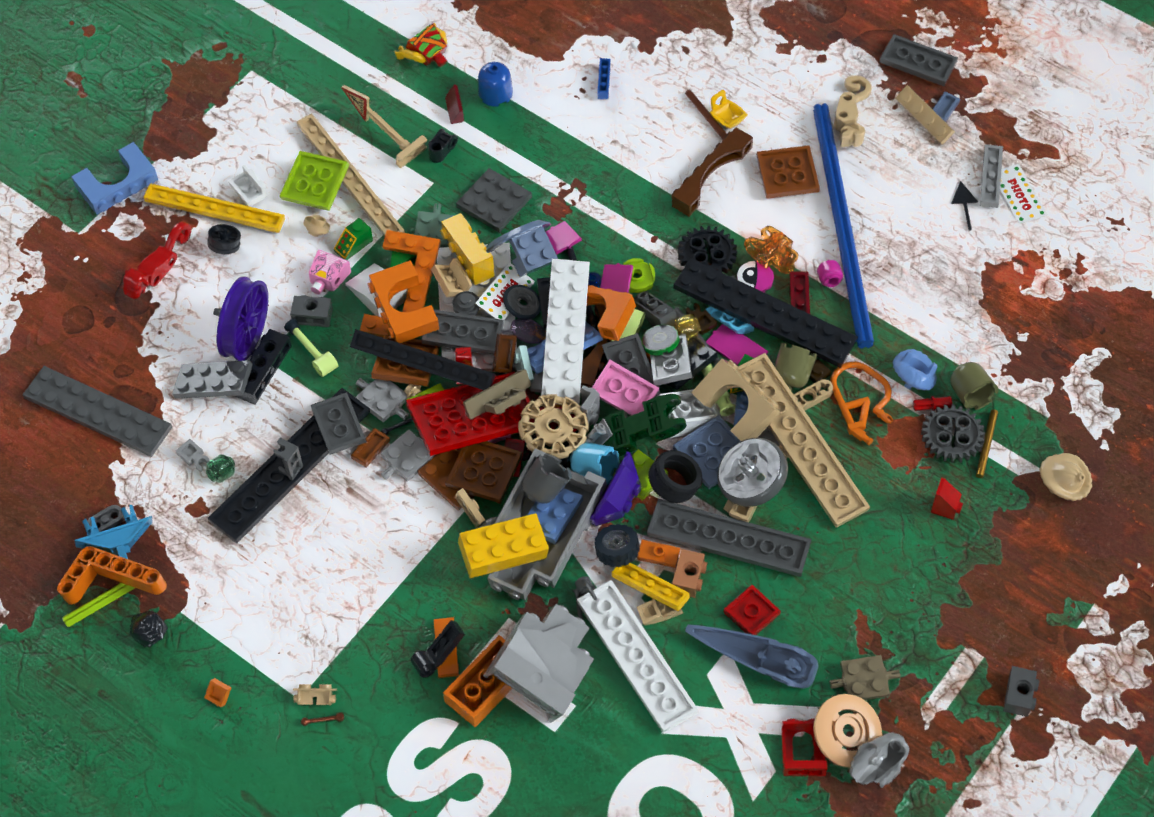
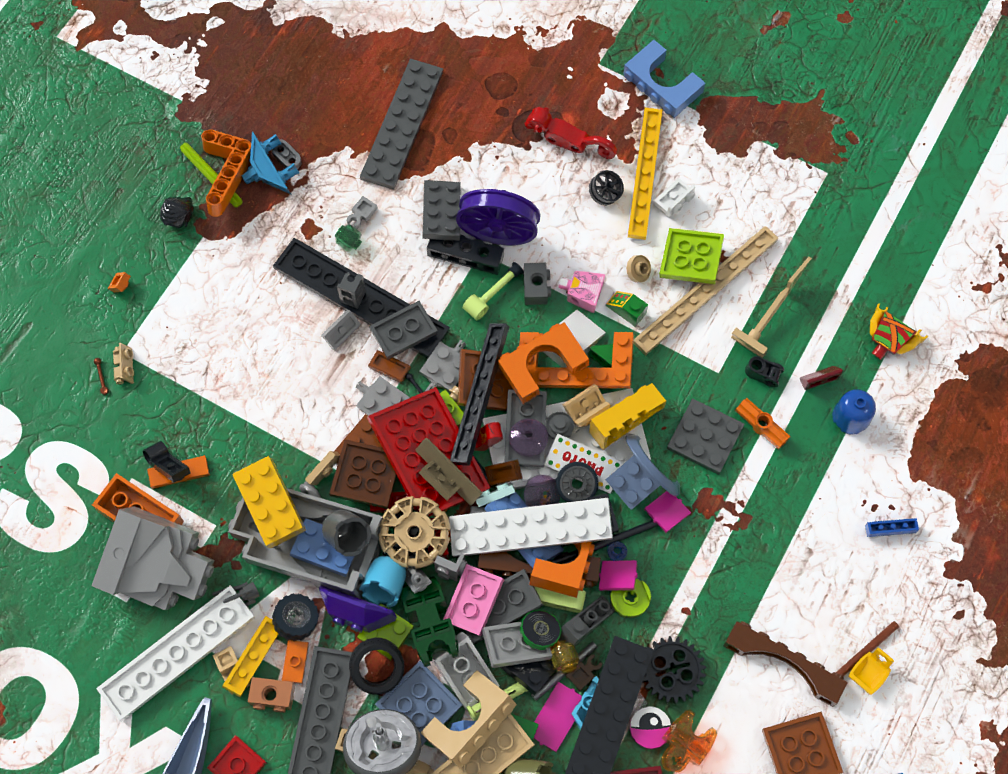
camera: 80 degrees right, 10 degrees up
sand green plate [415,203,454,248] -> none
none -> light grey plate [321,310,361,350]
none -> clear purple dish [509,419,548,456]
none -> orange piece [735,398,790,450]

